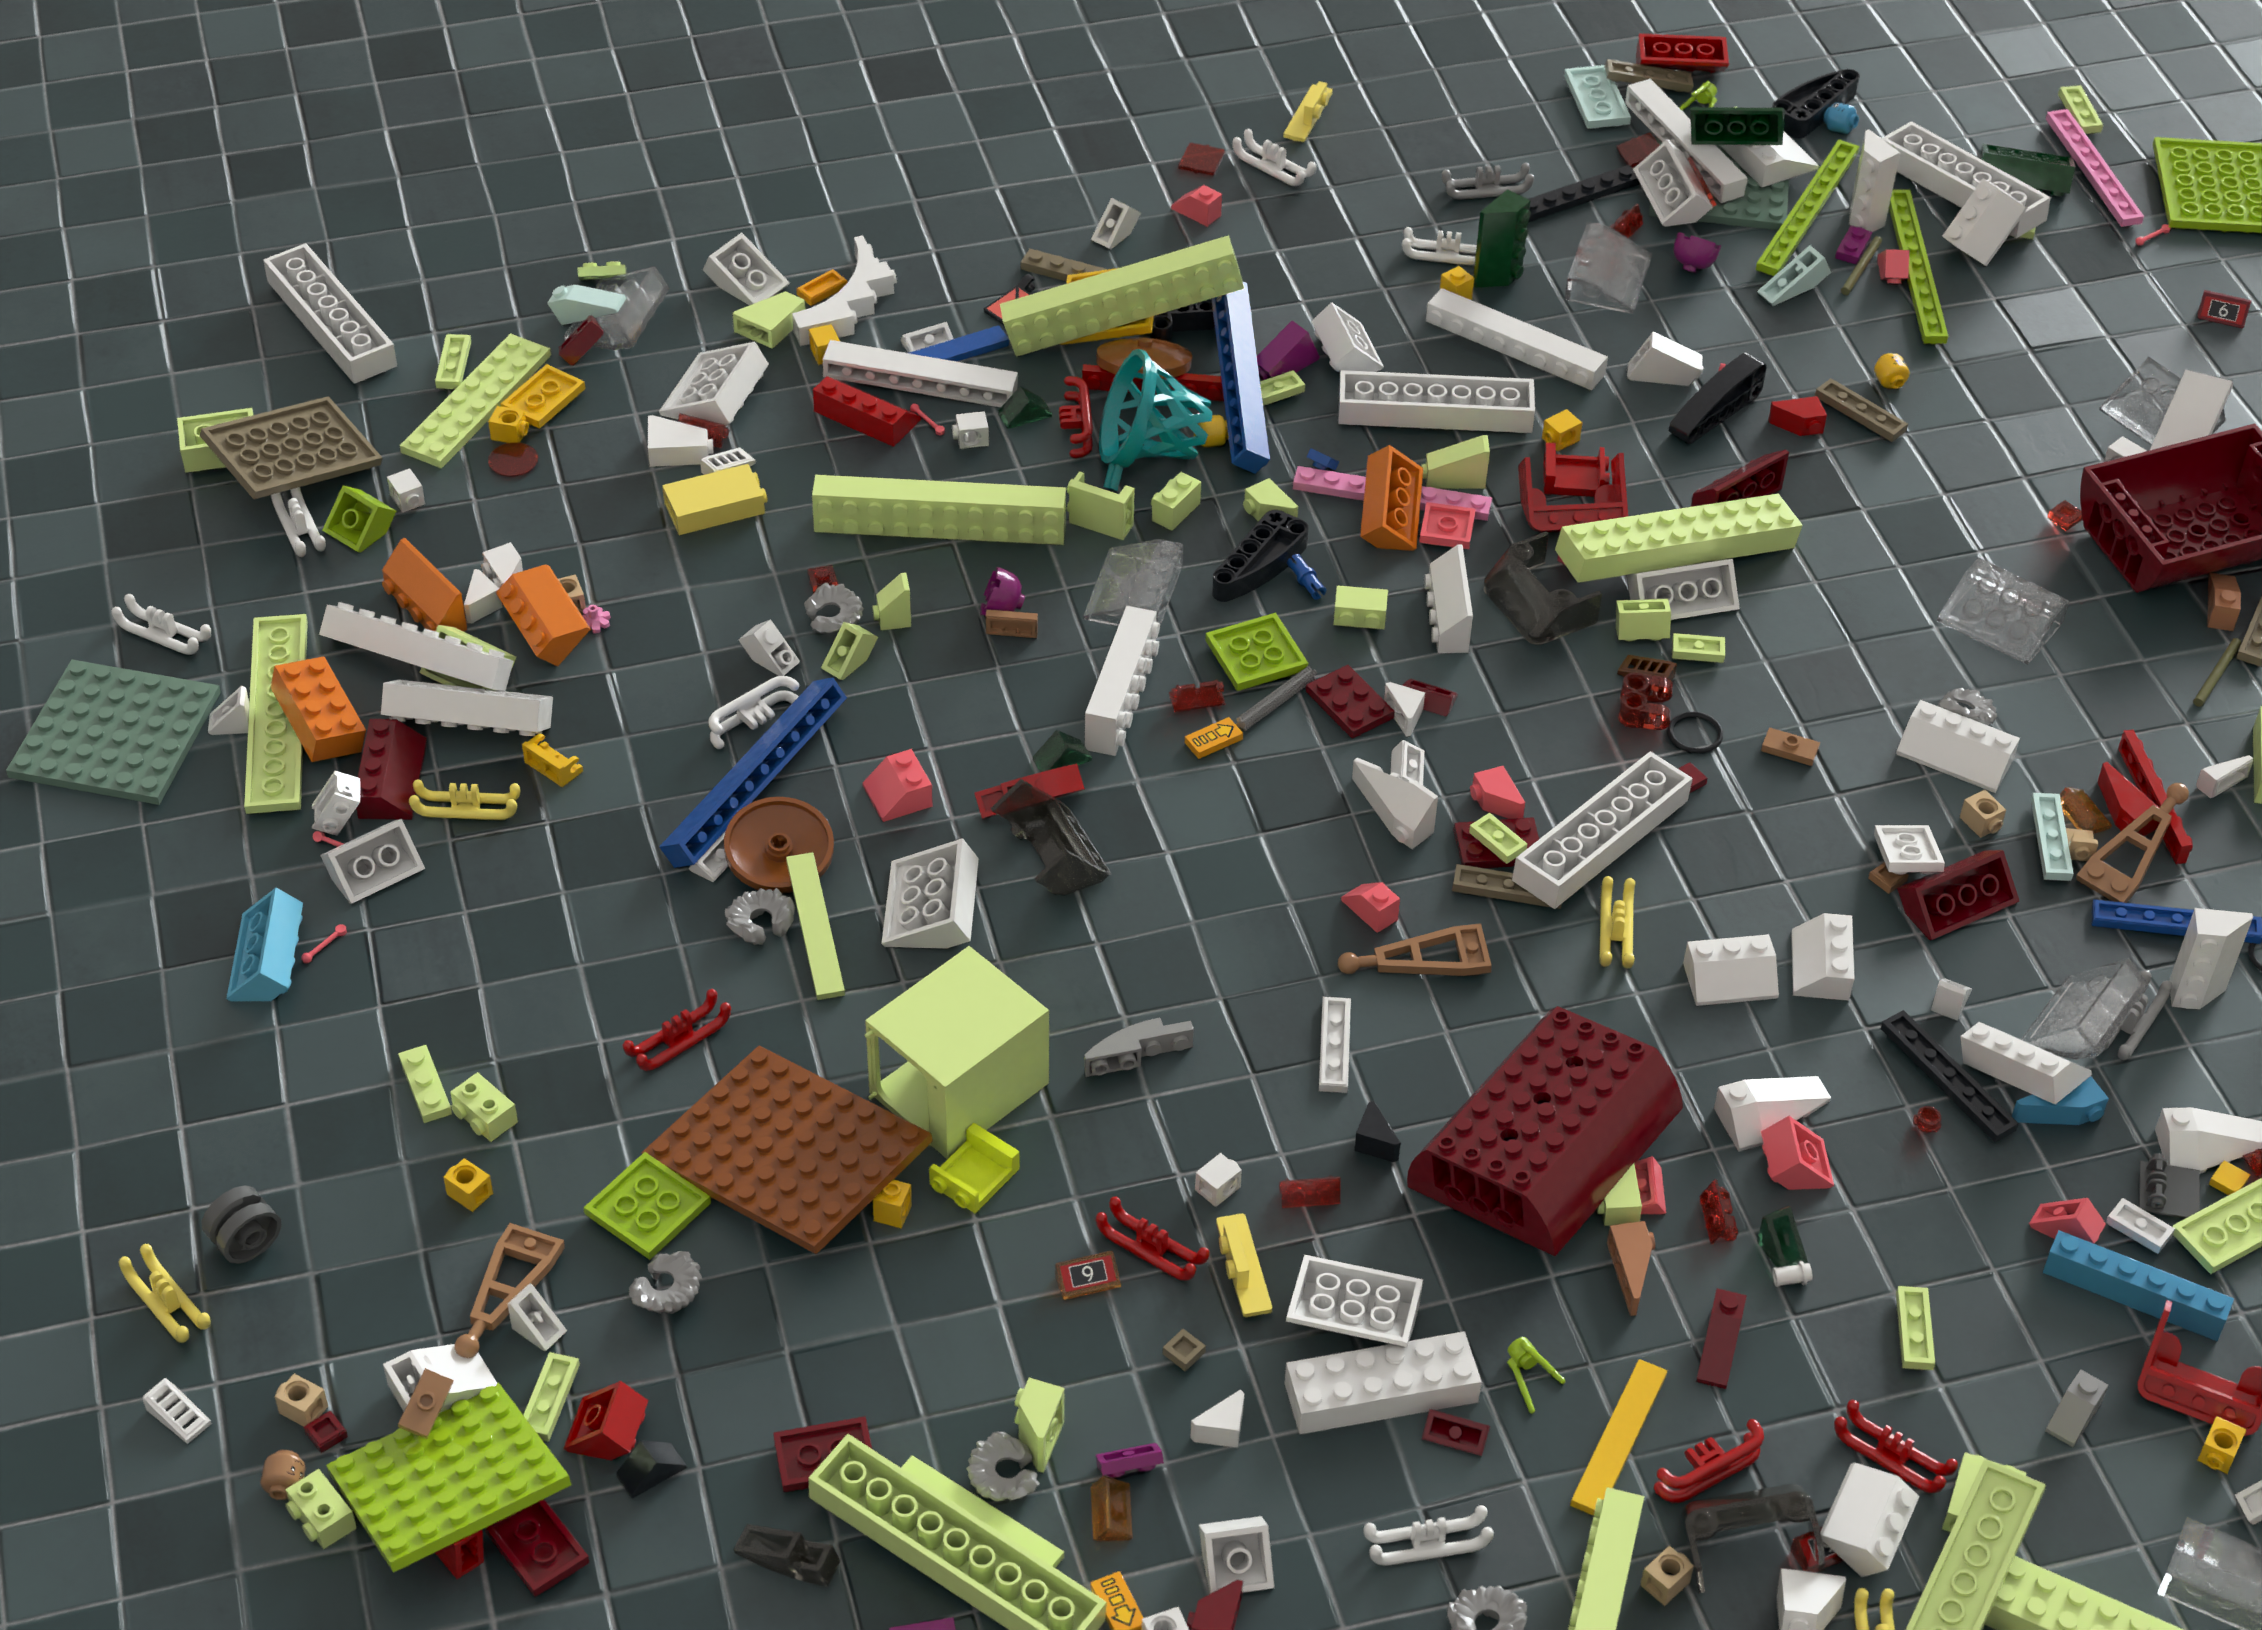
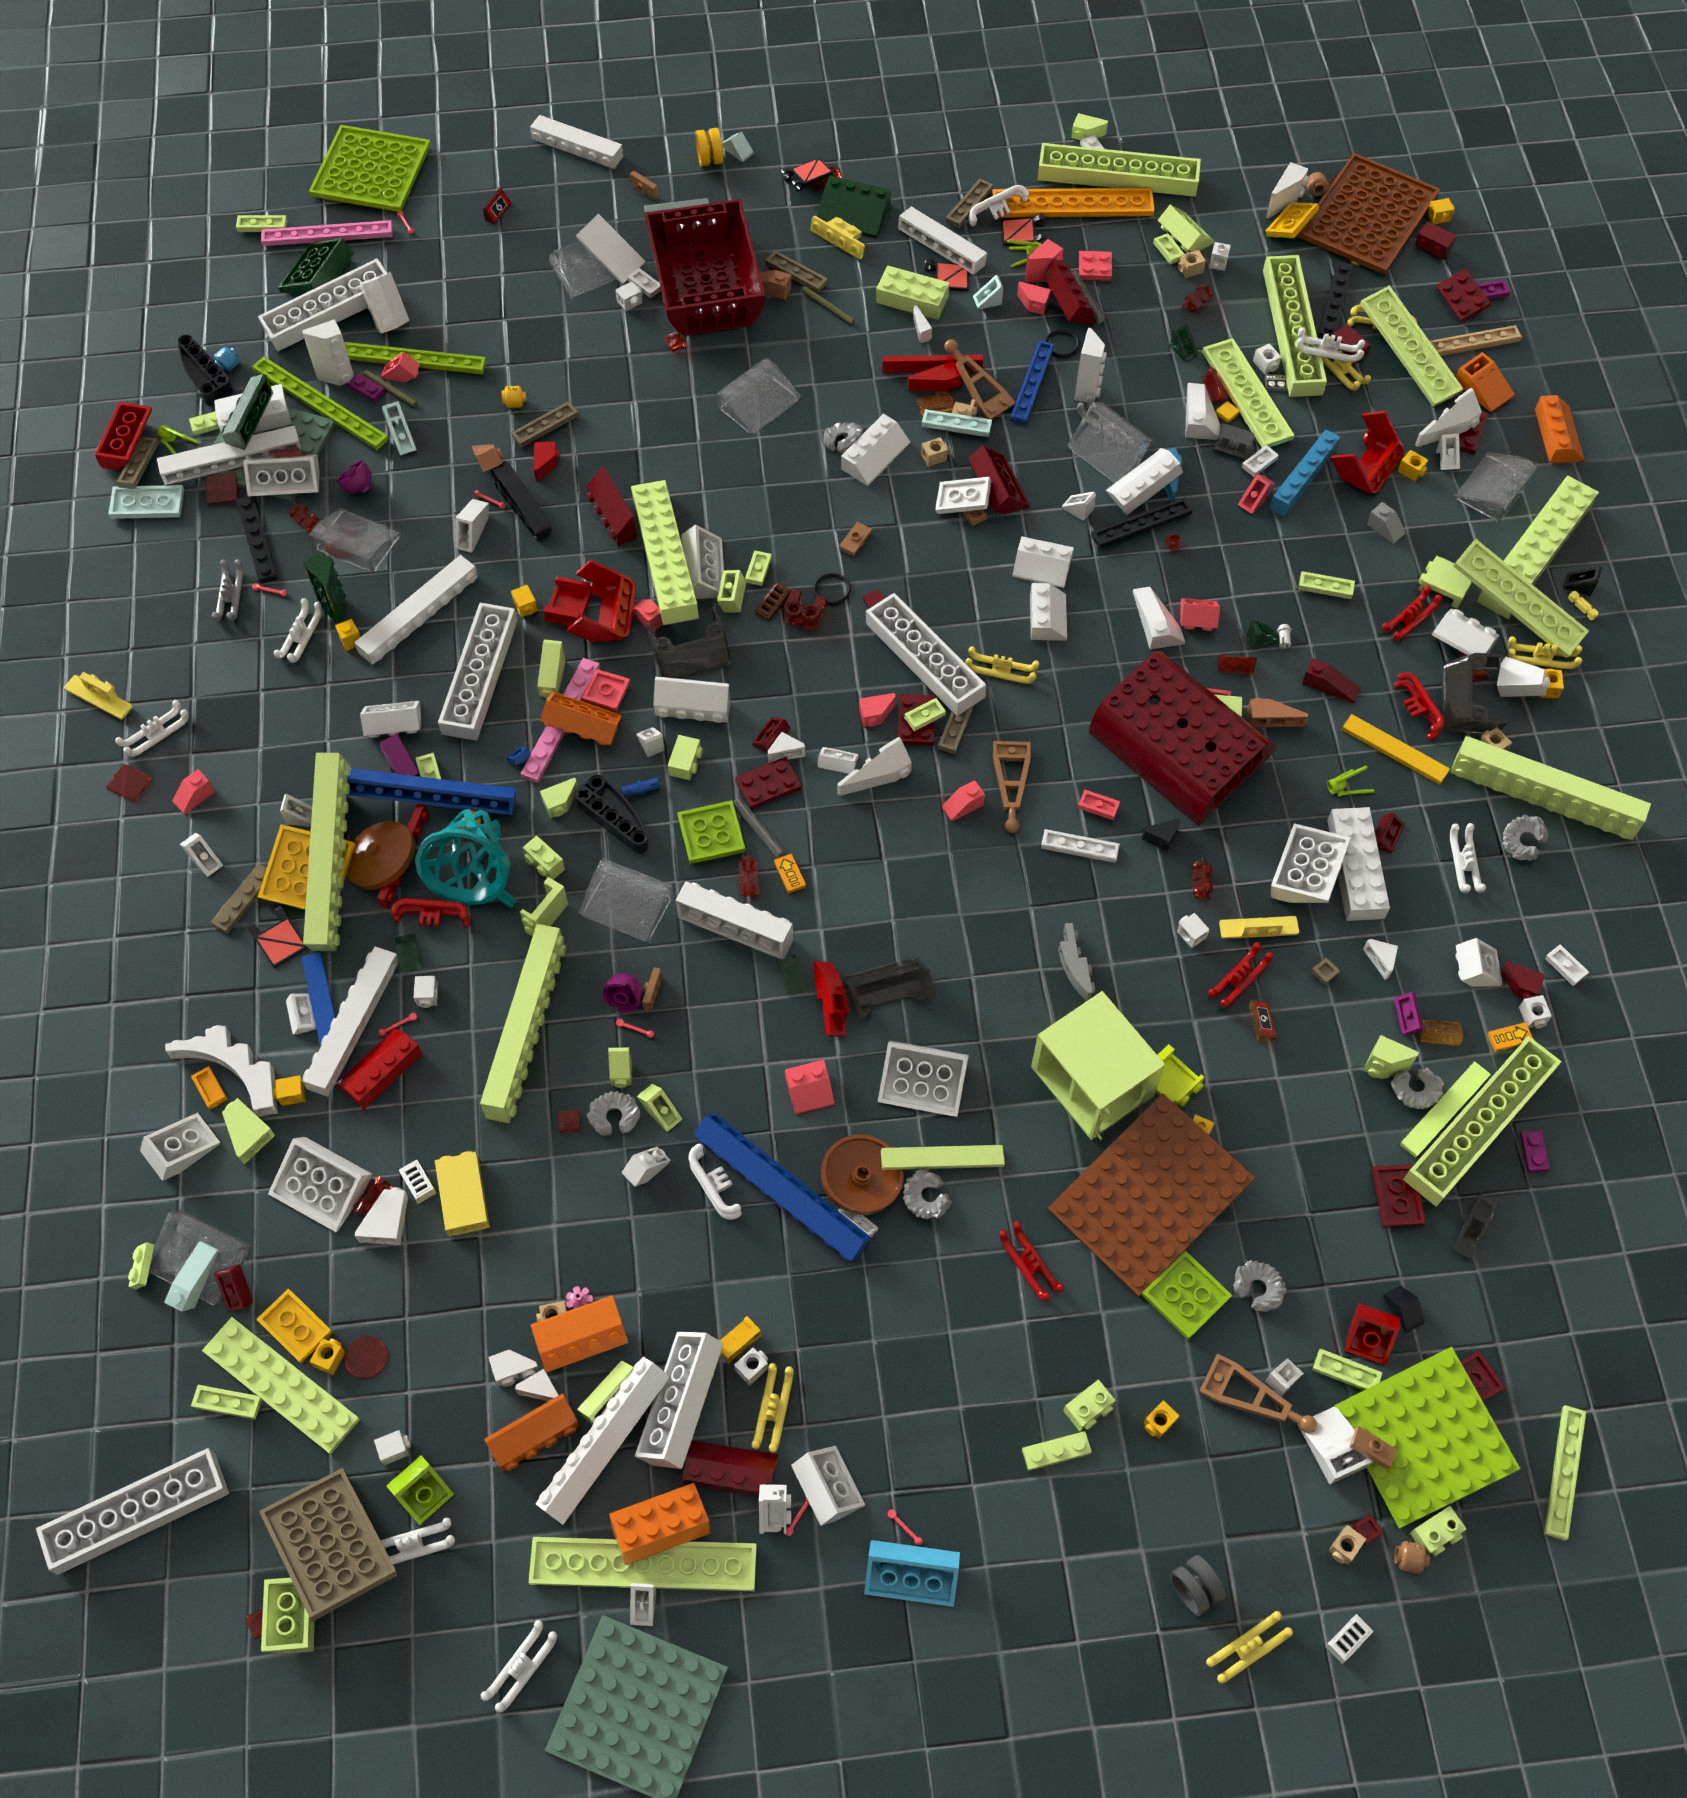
camera: 80 degrees left, 15 degrees up
none -> nougat slope [472,444,503,472]
none -> coral hinge [616,1019,654,1038]
none -> white slope [636,727,665,757]
none -> white brick [734,1348,768,1386]
none -> coral plate [1078,789,1120,820]

